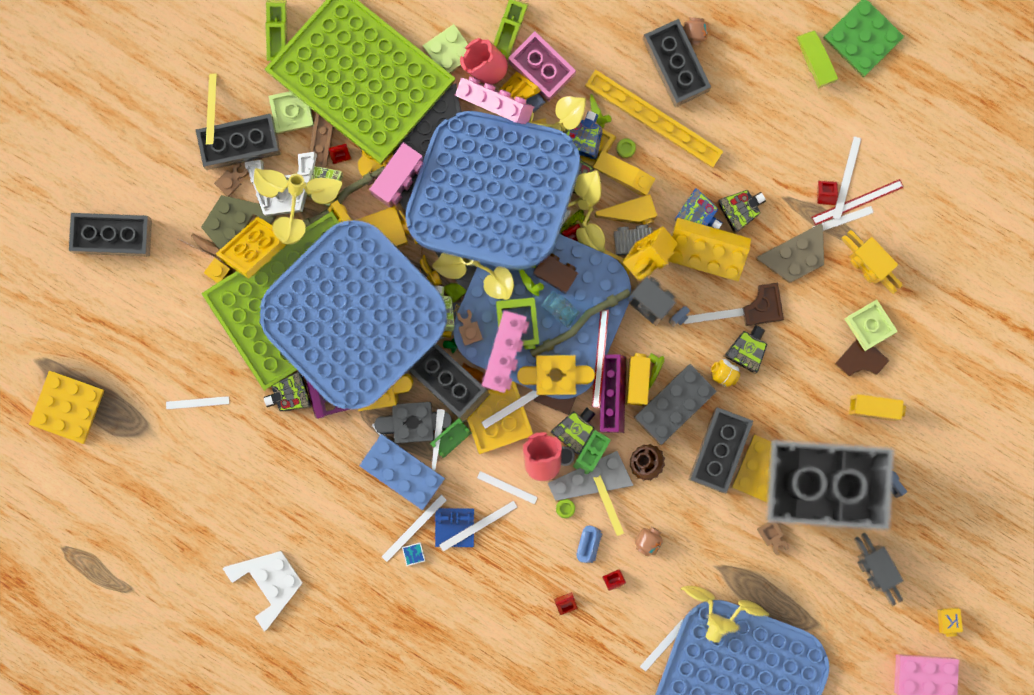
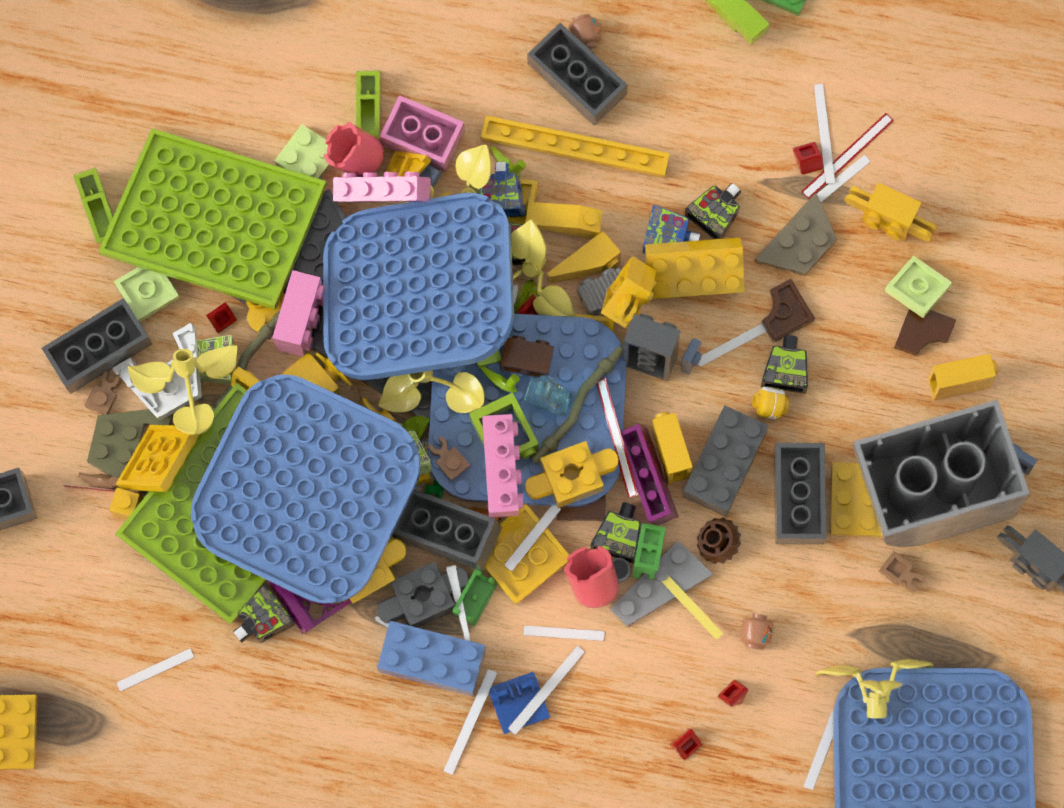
camera: 15 degrees left, 10 degrees down
light yellow sticker [206,73,217,145] -> none
medium nougat plate [309,113,334,168] -> none
tile [402,542,425,566] -> none
lime tile [556,499,575,518] -> none
medium blue piece [576,525,603,563] -> none
lime tile [617,138,636,158] -> none
lime bar [648,353,664,389] -> none

